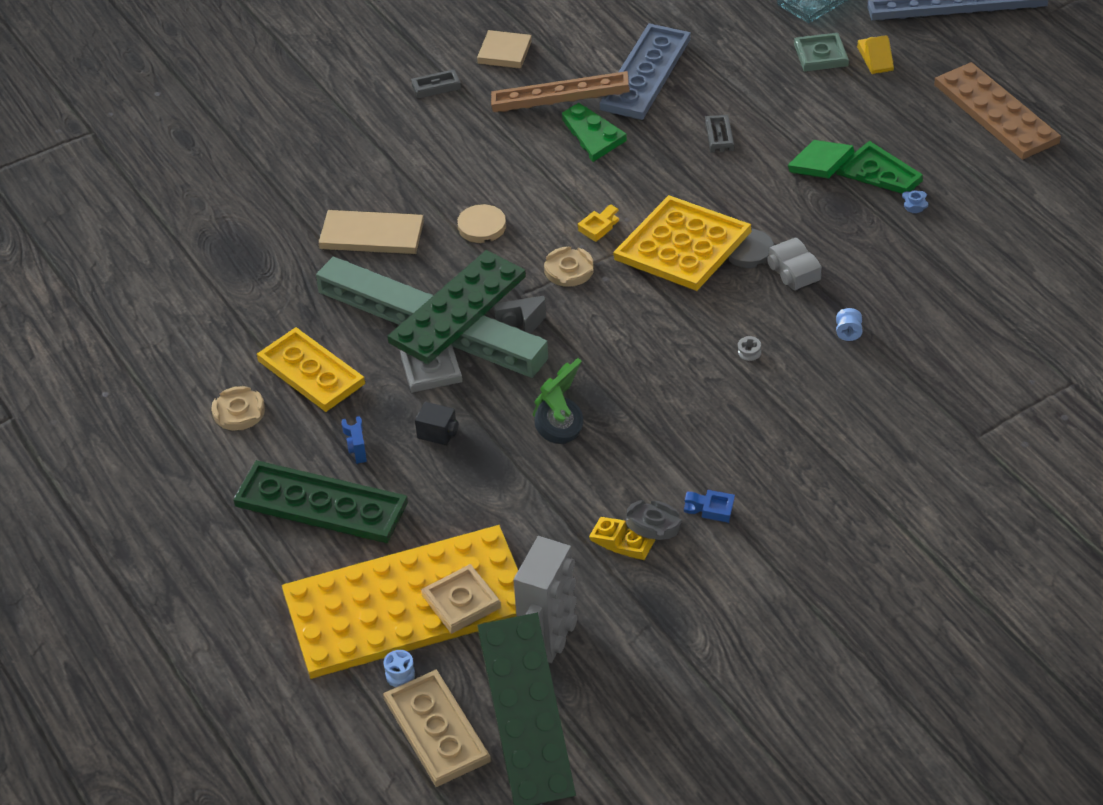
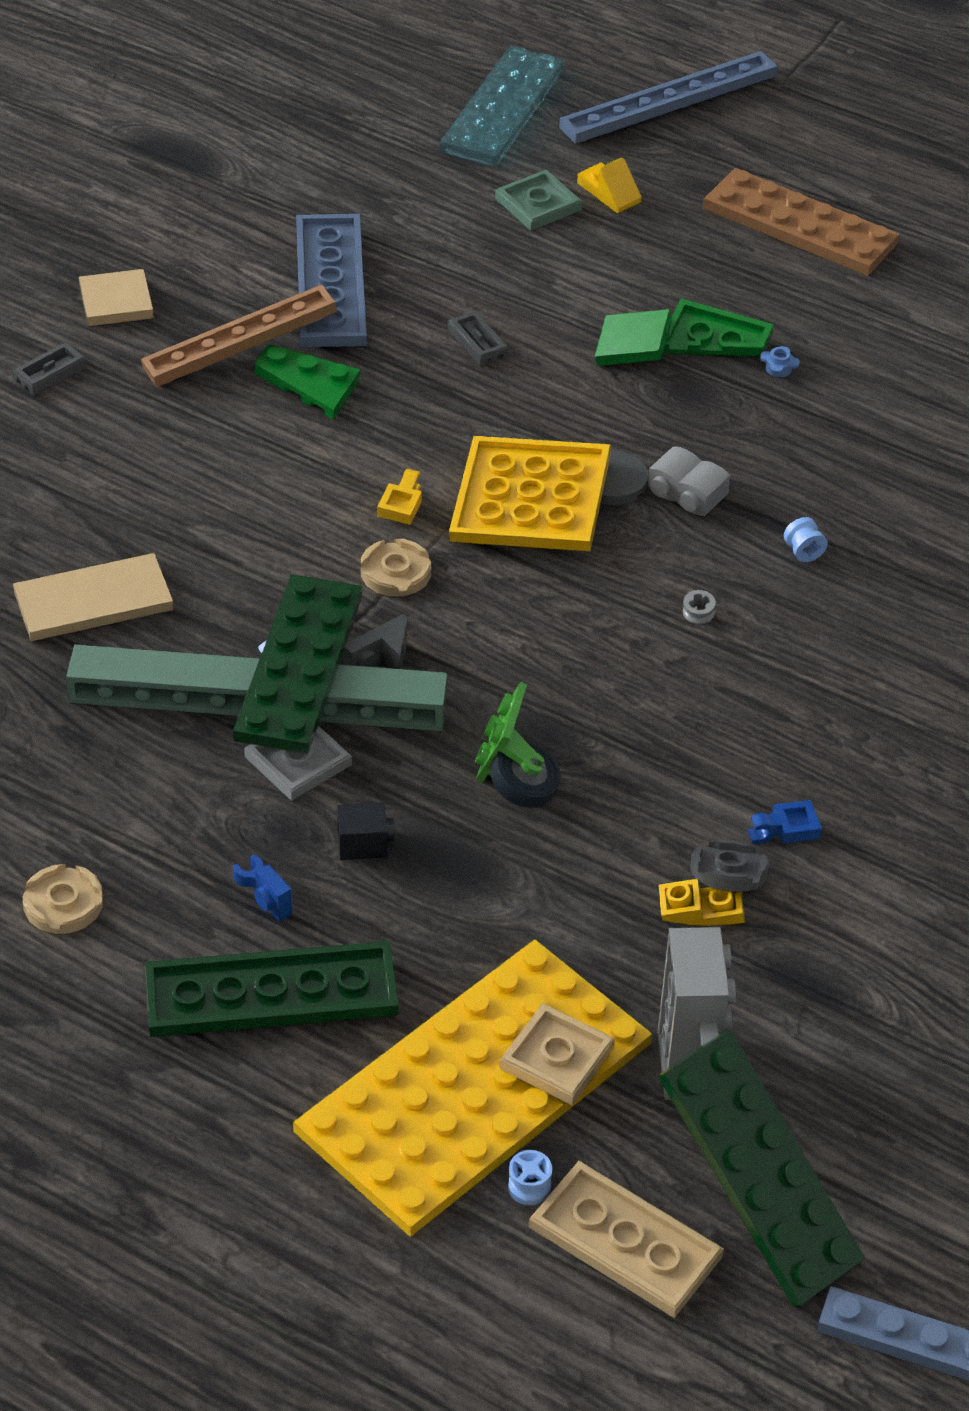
camera: 30 degrees left, 0 degrees up
yellow plate [257,327,365,412] -> none
tan tile [457,204,506,243] -> none

